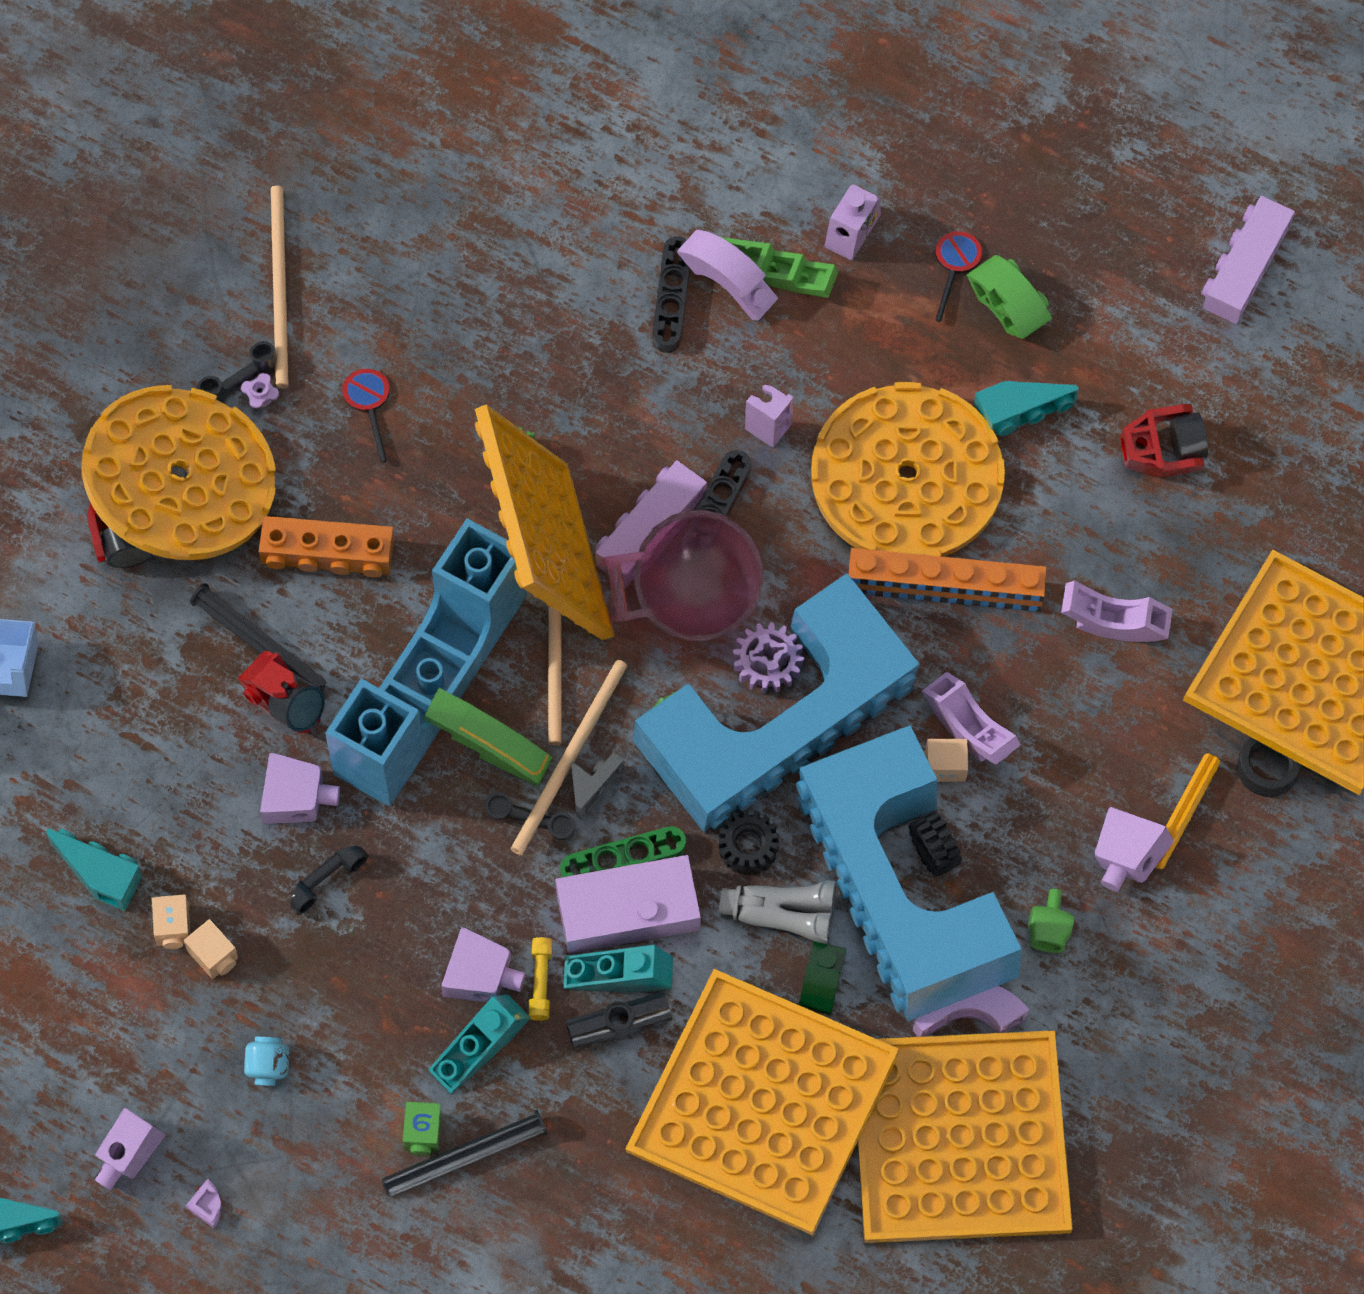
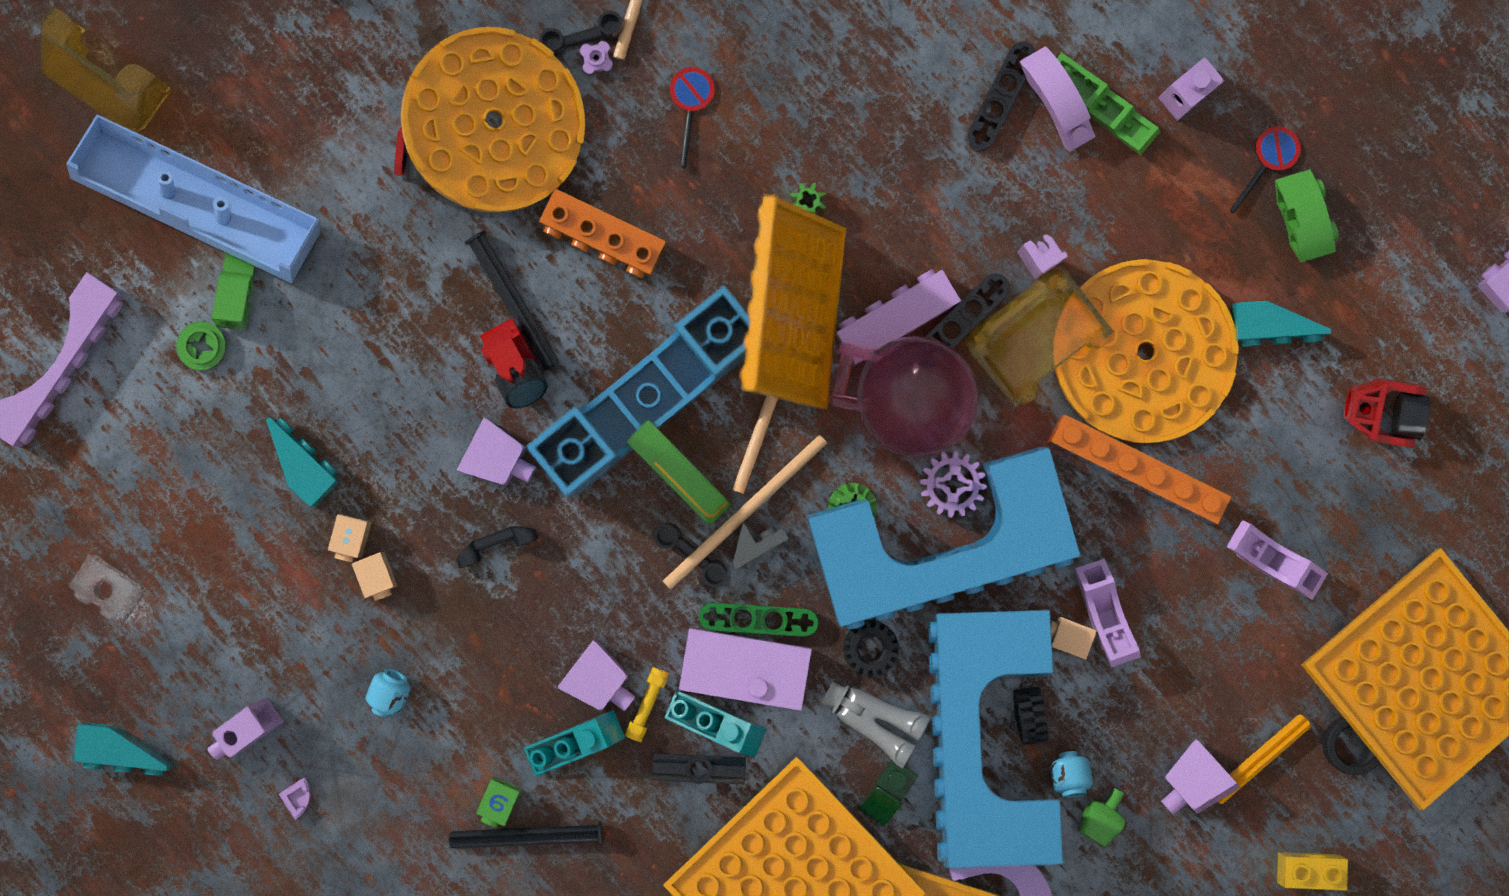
camera: 20 degrees right, 20 degrees up
none -> clear yellow windscreen [965,265,1114,408]
none -> medium azure head [1050,751,1093,798]
none -> yellow brick [1277,852,1348,890]

